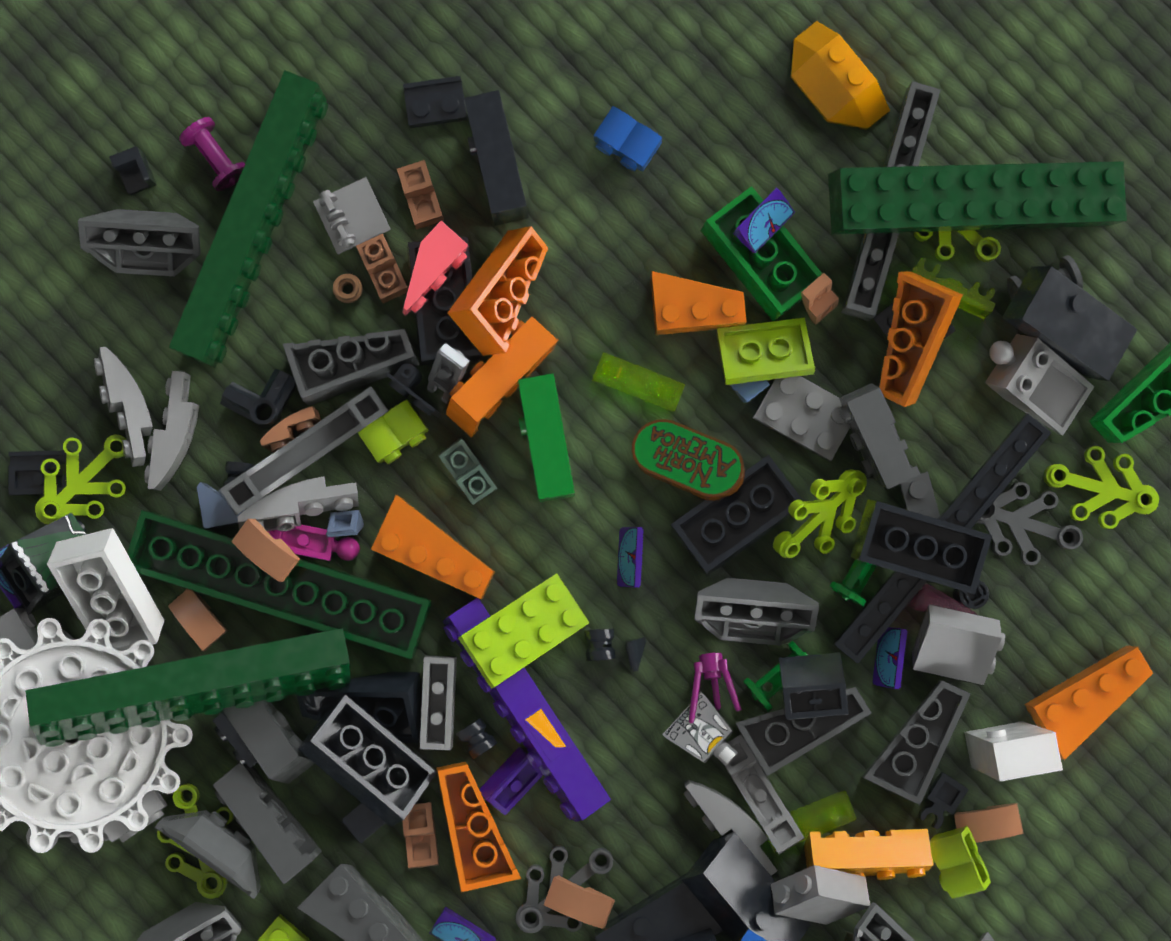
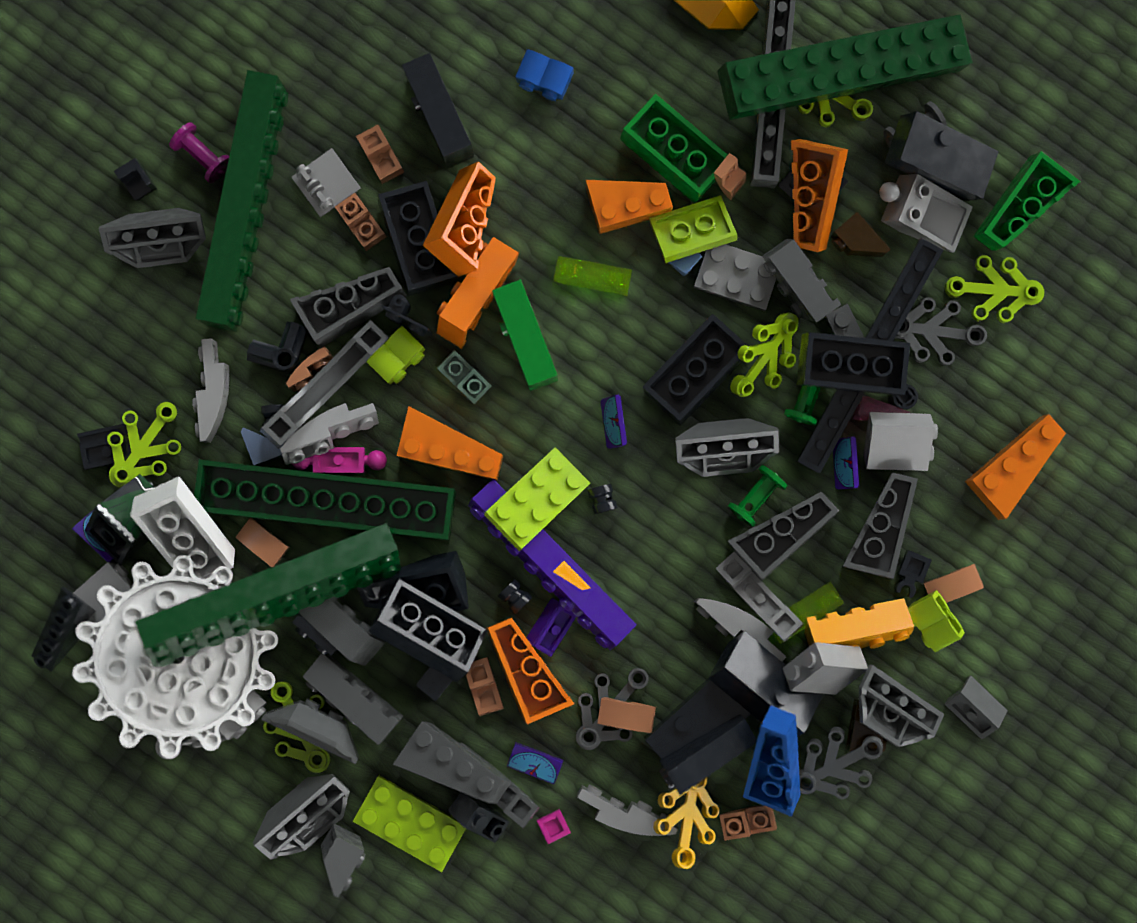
camera: 10 degrees left, 0 degrees up
light grey slope [94,347,153,467] -> none
nougat slope [231,519,300,582] -> none
sand blue slope [326,510,364,537] -> none
medium nougat plate [333,274,363,303] -> none
black plate [403,76,467,128] -> none
coral slope [403,220,468,316] -> none
light grey brick [420,656,457,750] -> none
dark grey hinge [427,343,469,404] -> none
black slope [625,637,646,672] -> none
tile [632,419,745,501] -> none
torso [662,692,738,766] -> none
magenta plant [689,653,741,724] -> none
slope [733,187,795,254] -> none
black slope [779,652,849,720] -> none
clear neon green plate [911,257,996,319] -> none
white brick [964,721,1063,781] -> none
none -> dark brown slope [831,212,891,257]

